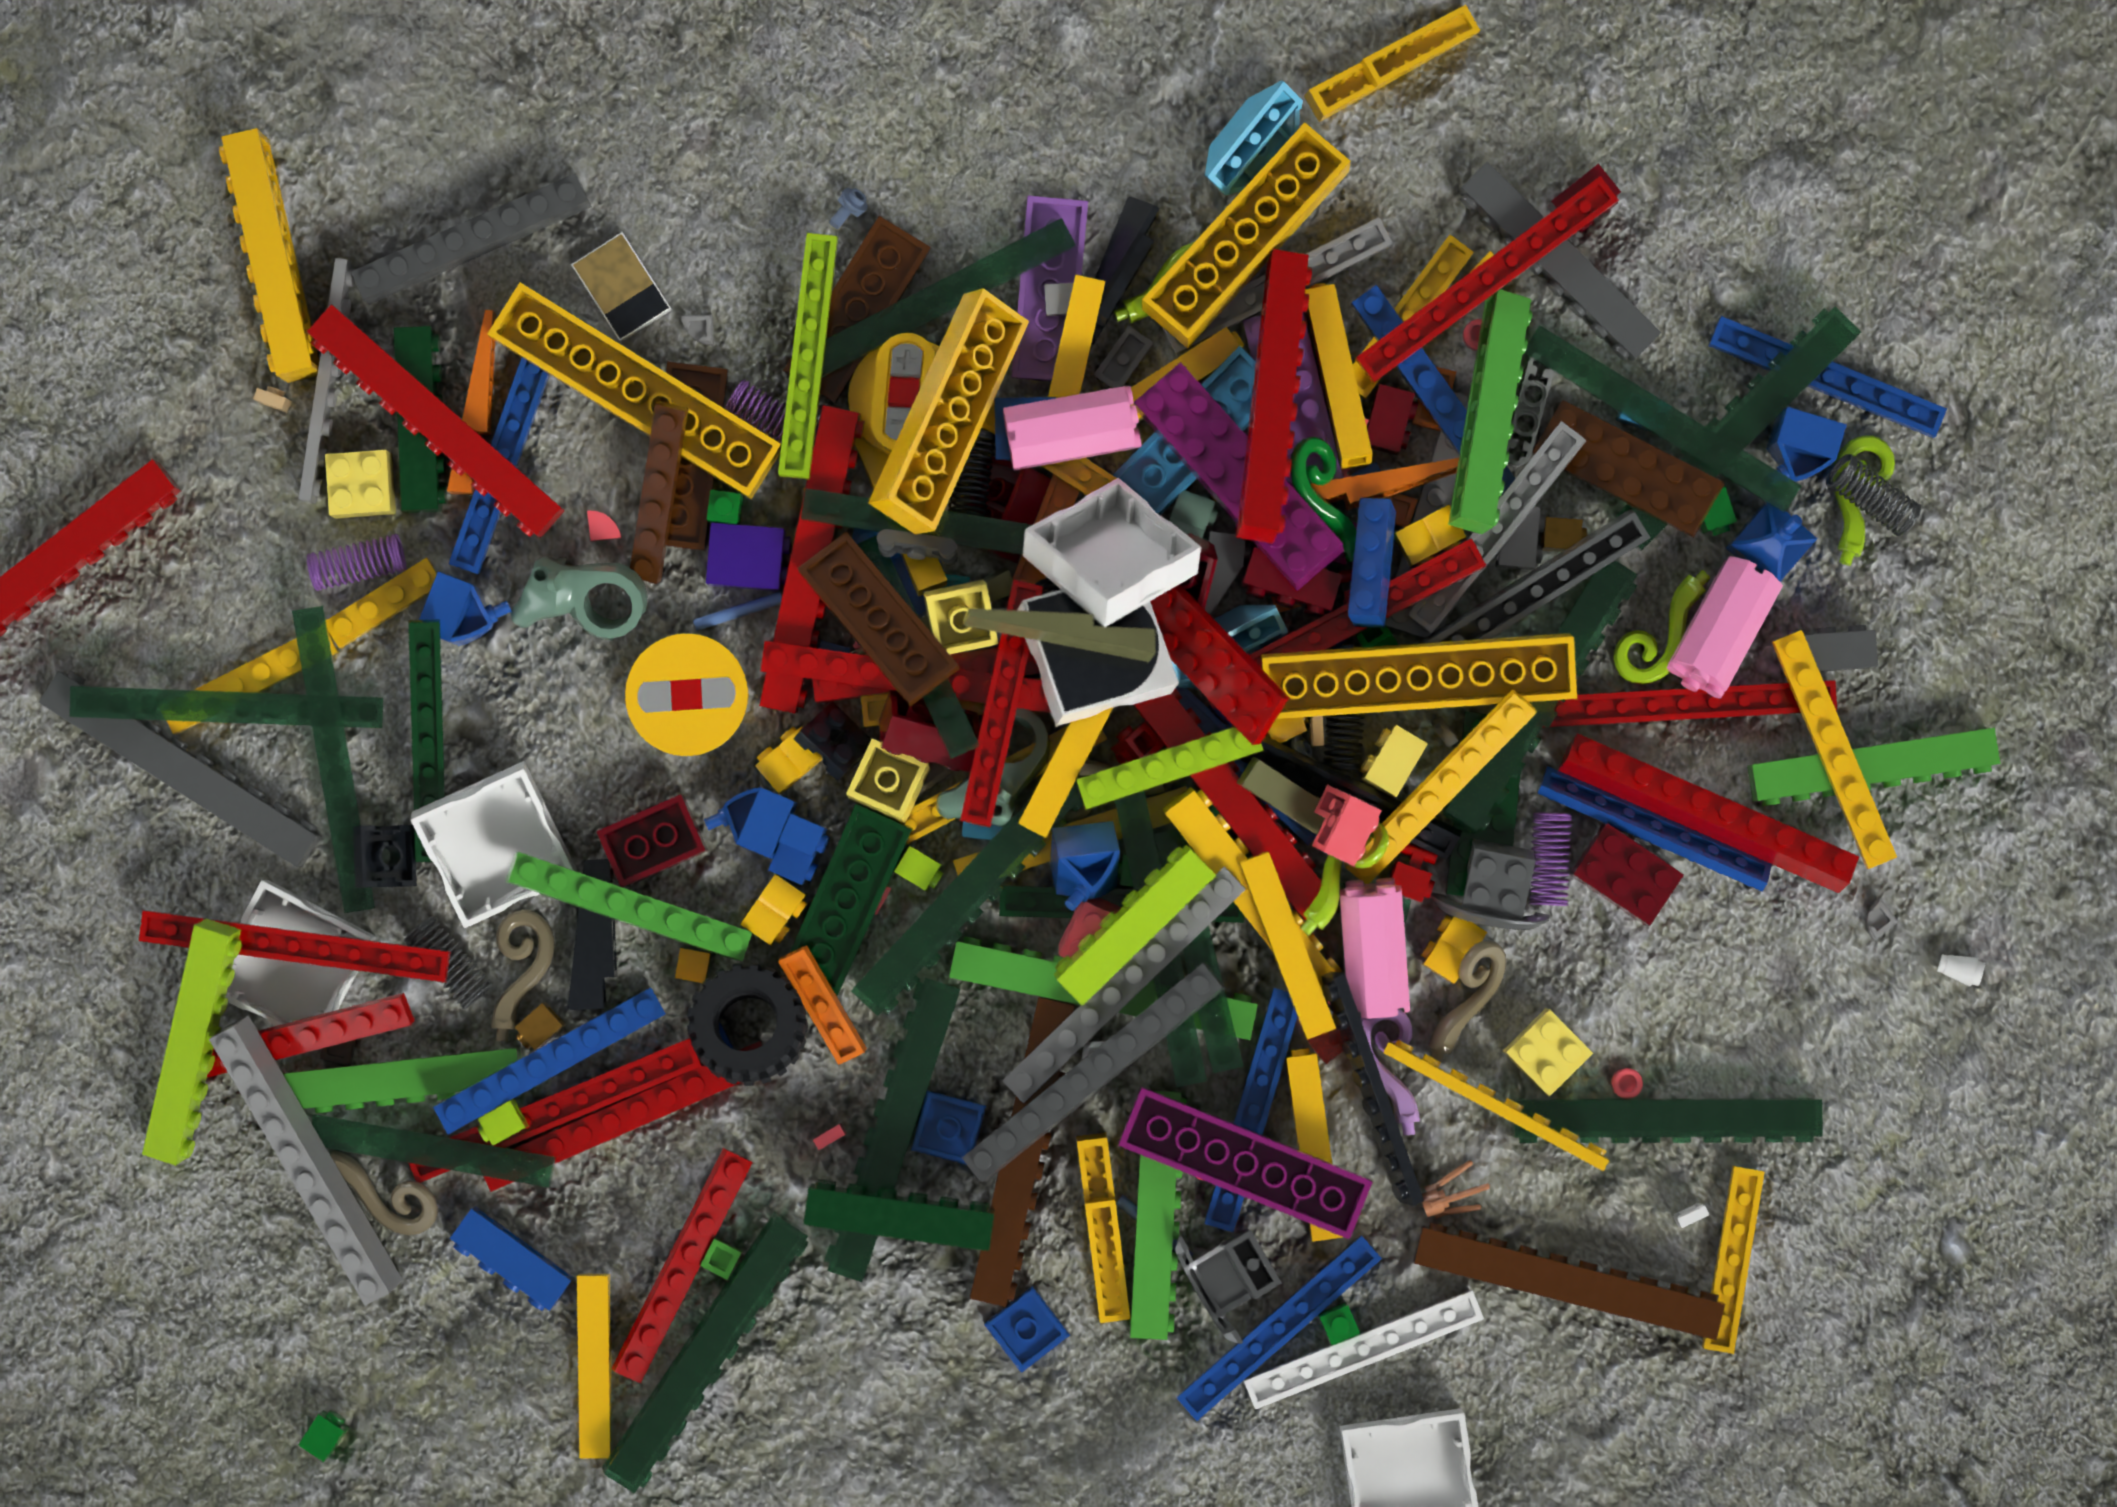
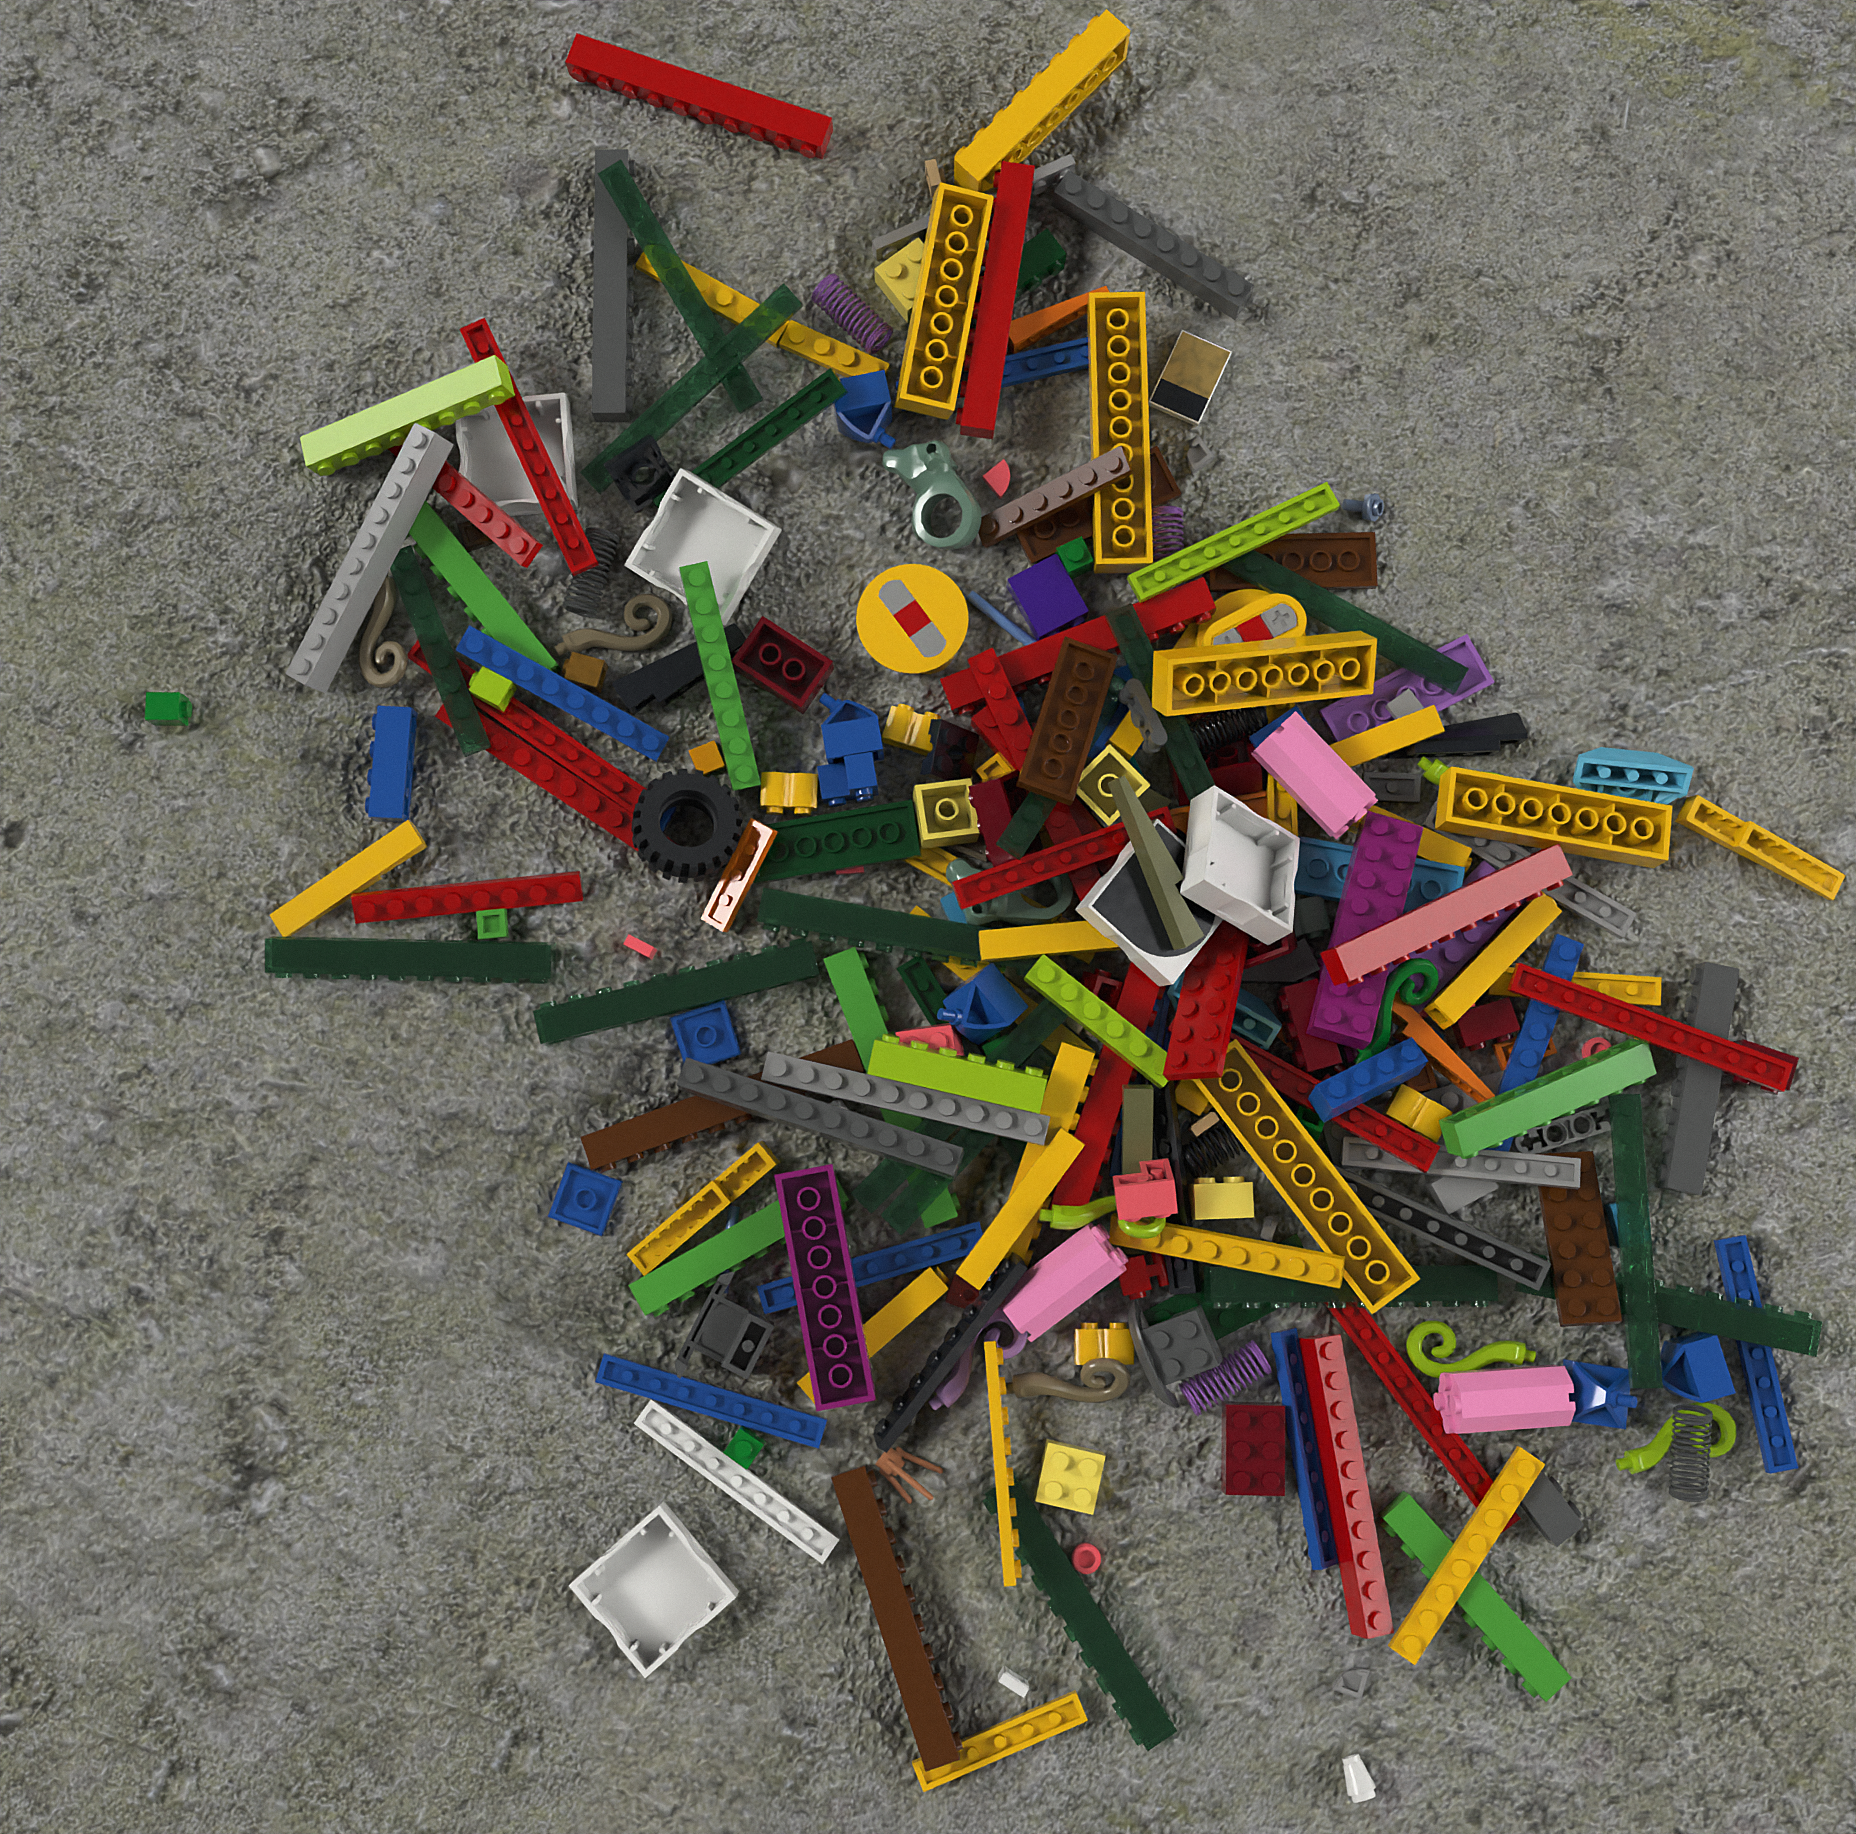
camera: 60 degrees right, 5 degrees down
dark green brick [803,1179,995,1251] -> none
lime brick [894,846,944,891] -> none
pearl gold brick [1541,517,1587,552] -> none
green brick [1701,487,1737,536] -> none
none -> yellow brick [894,182,994,420]

